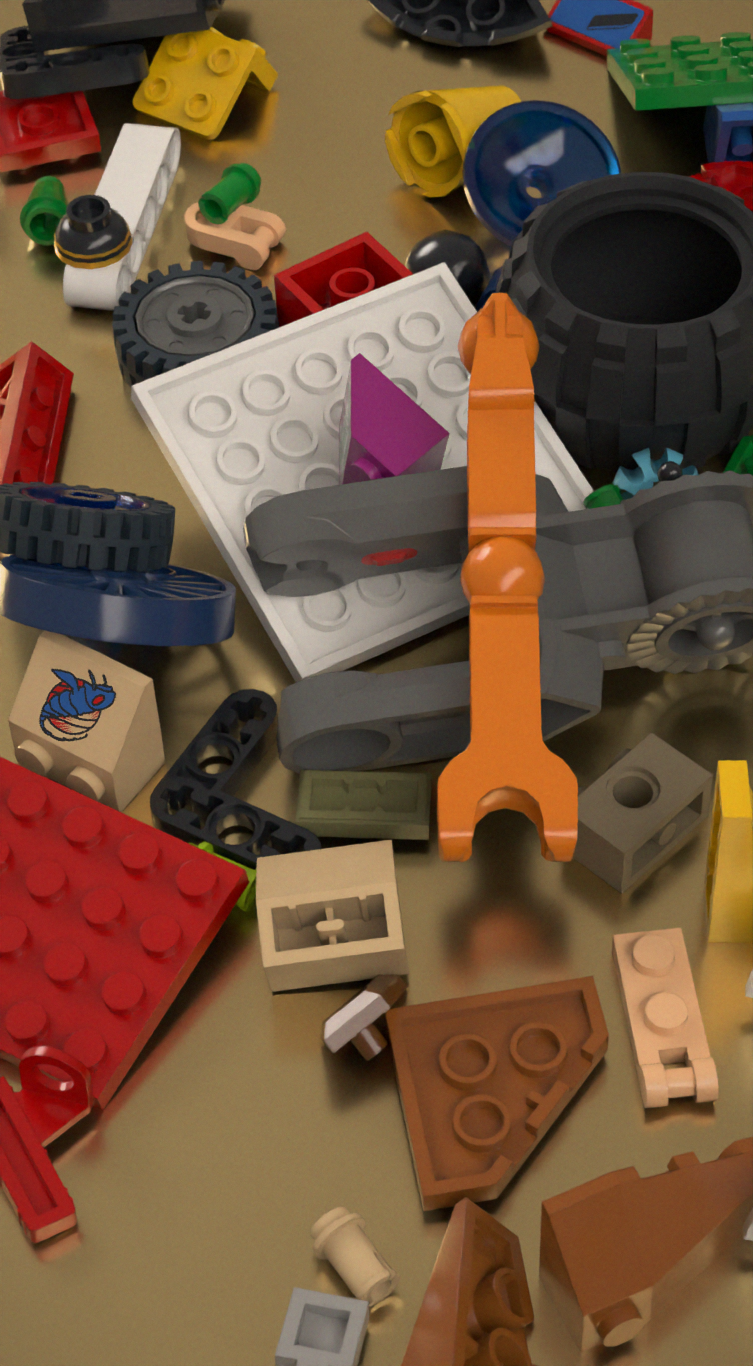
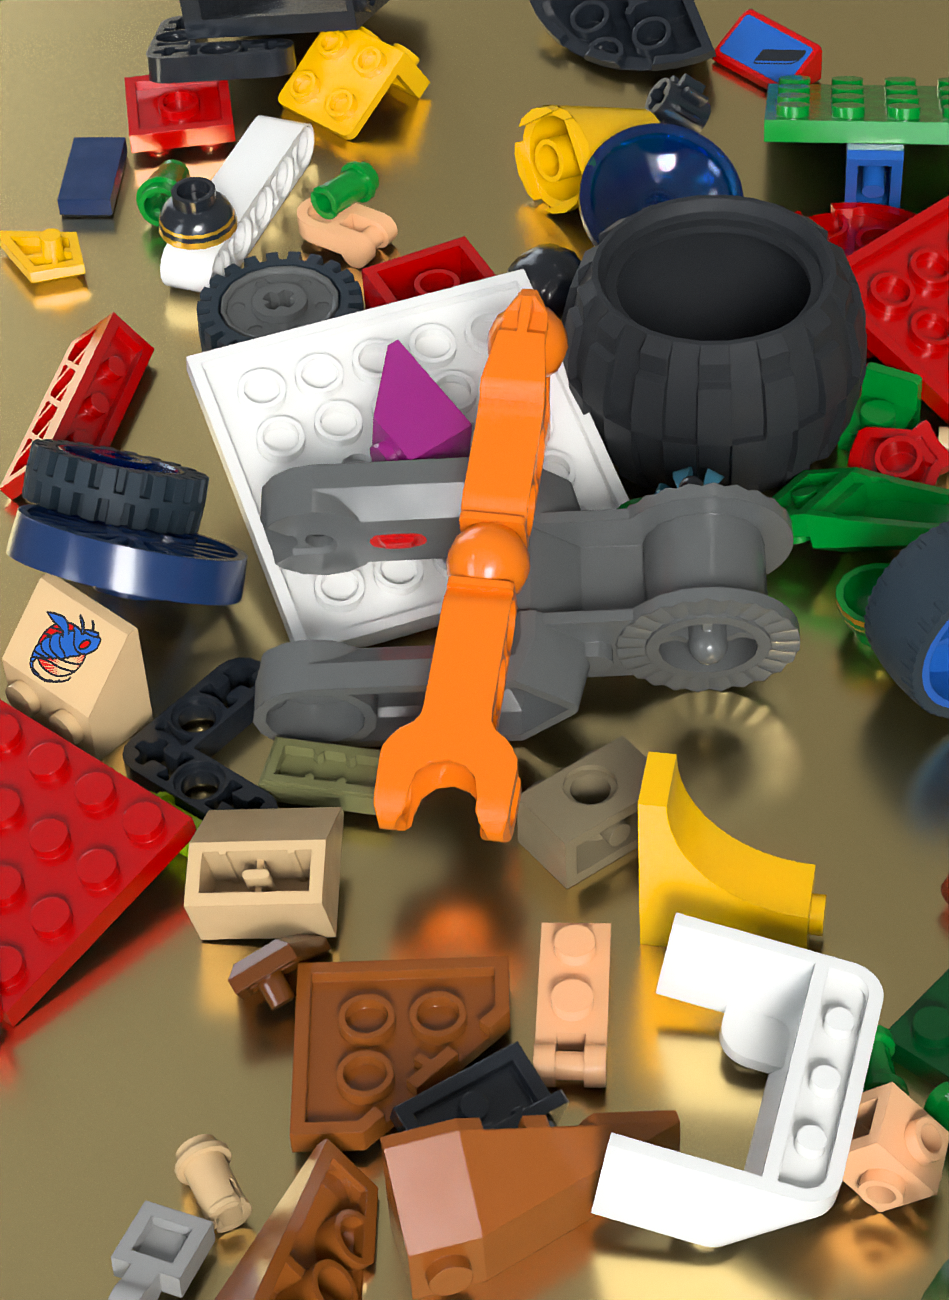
camera: 10 degrees right, 5 degrees down
none -> black bracket [390,1041,570,1132]
none -> black gear [645,73,711,142]

